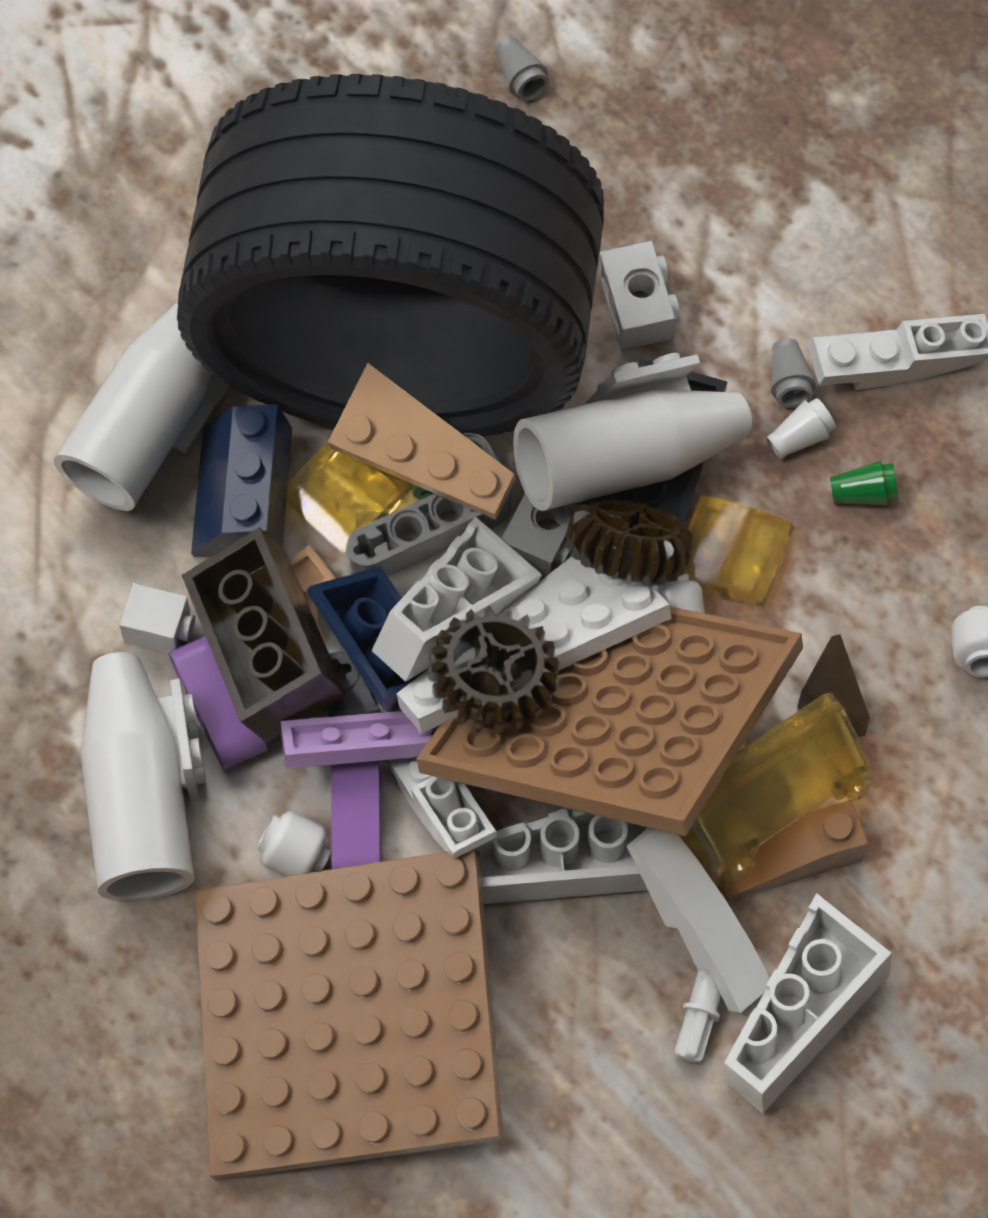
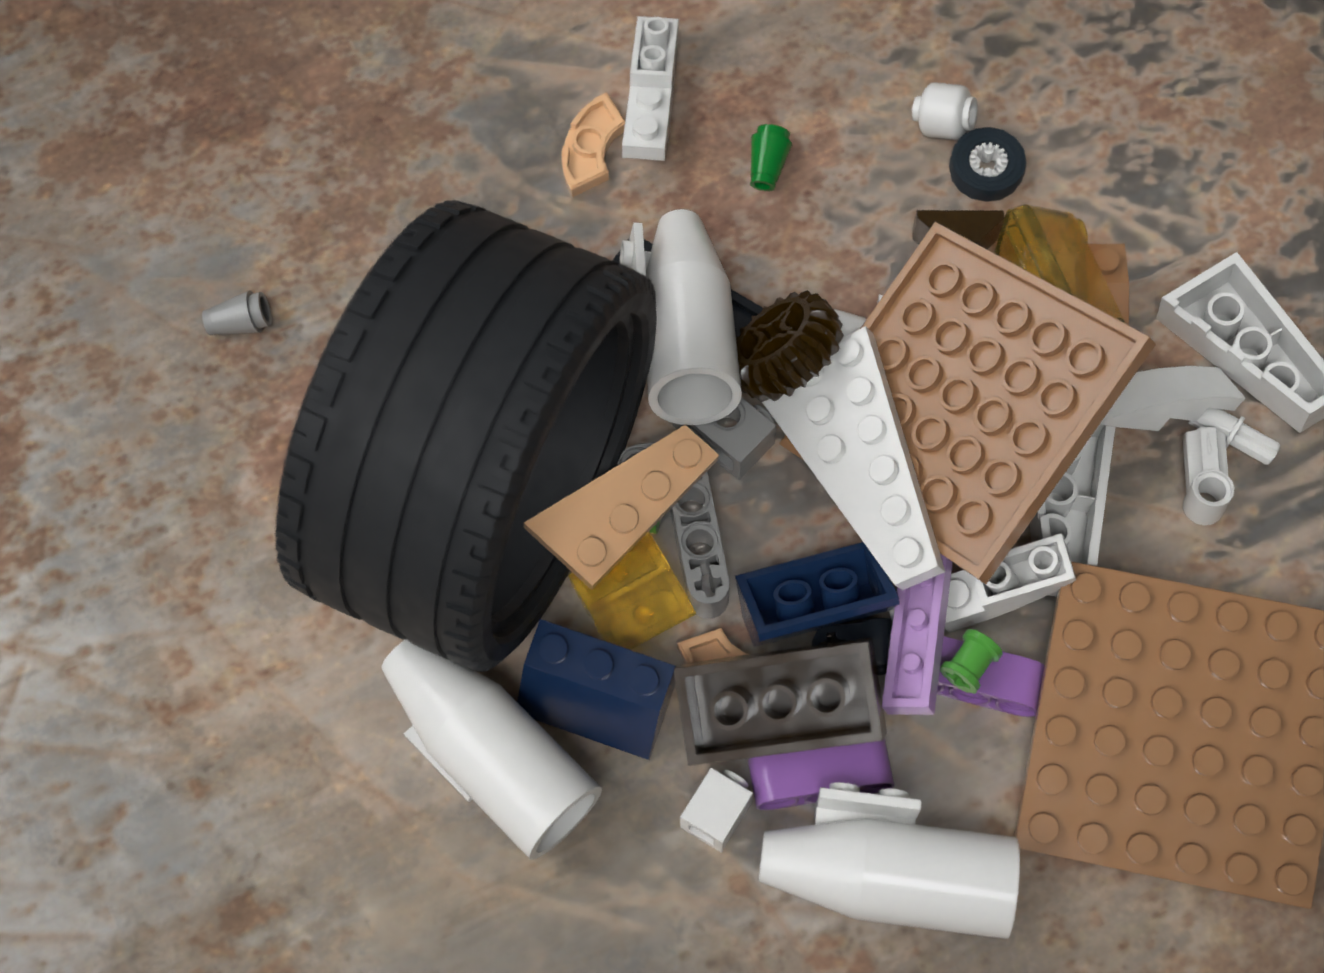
camera: 70 degrees left, 0 degrees up
white head [256,811,331,877] -> none
white wedge [372,516,542,682] -> none
dark brown gear [428,605,560,735] -> none
clear yellow slope [684,495,794,607] -> none
white cone [766,398,836,460] -> none
light grey cone [771,338,816,408] -> none
none -> light nougat tile [562,92,625,197]
none -> bright green bush [940,629,1003,694]
none -> black bush [949,127,1027,202]
none -> white piece [1183,427,1235,526]

